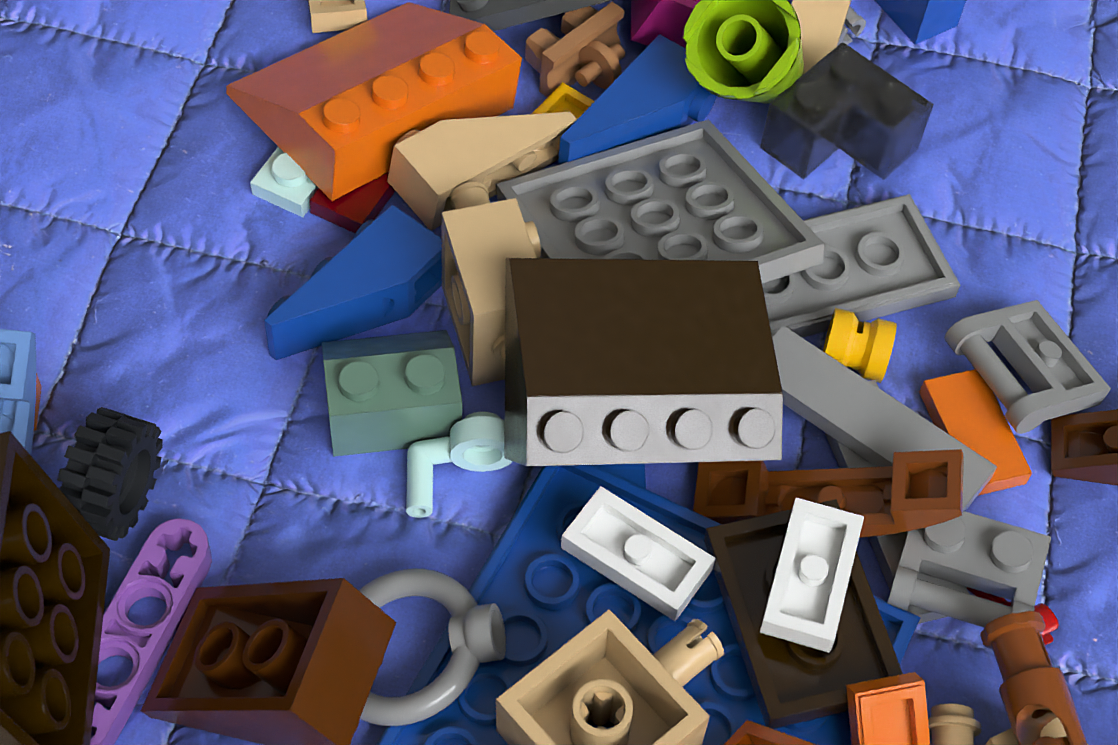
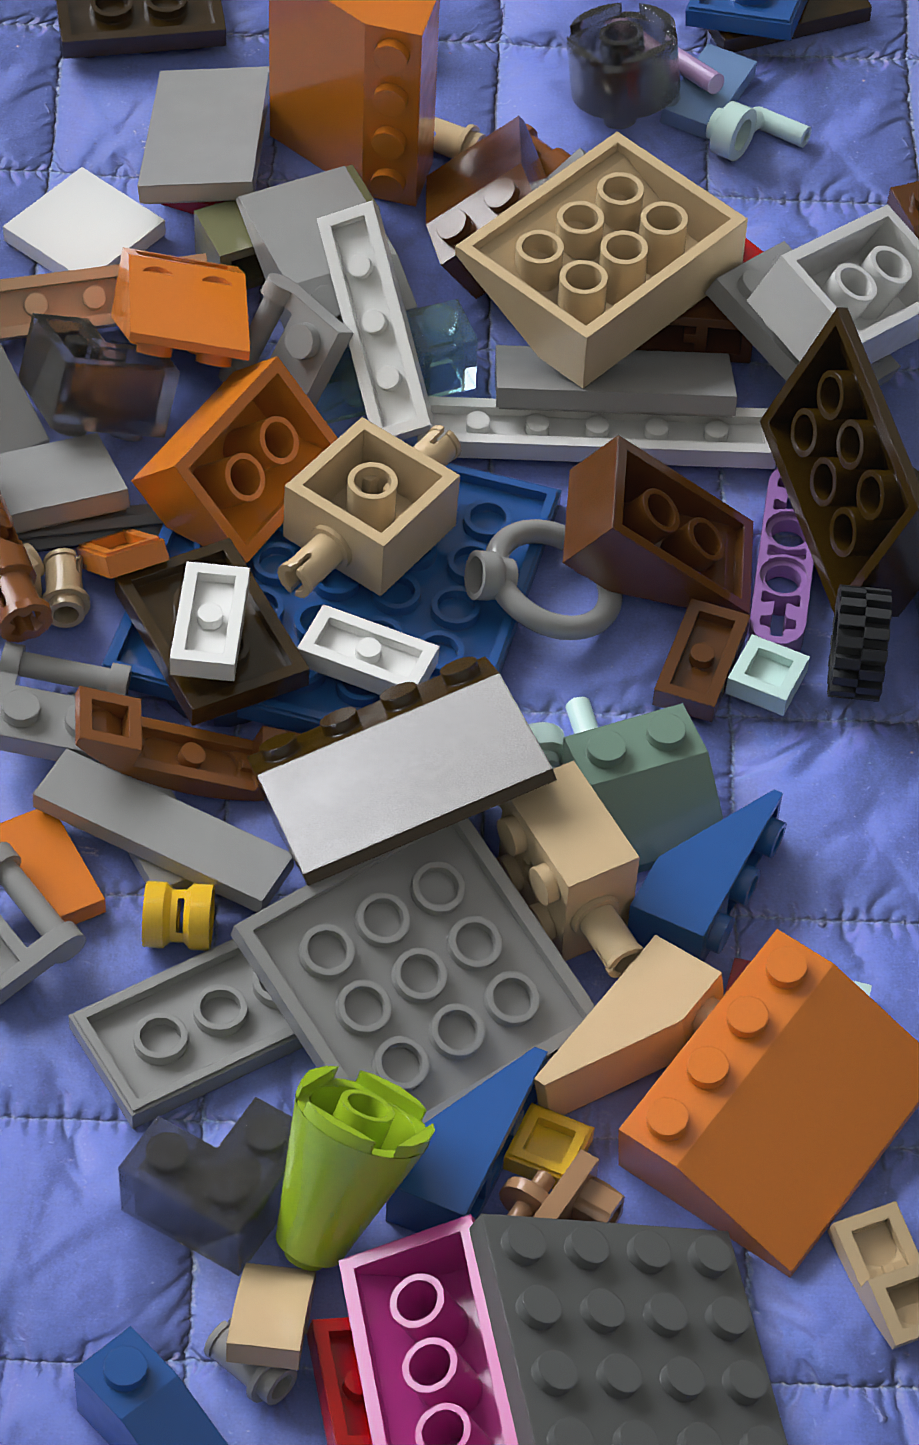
camera: 170 degrees right, 5 degrees down
none -> reddish brown plate [652,598,751,722]
none -> light aqua plate [725,634,810,716]

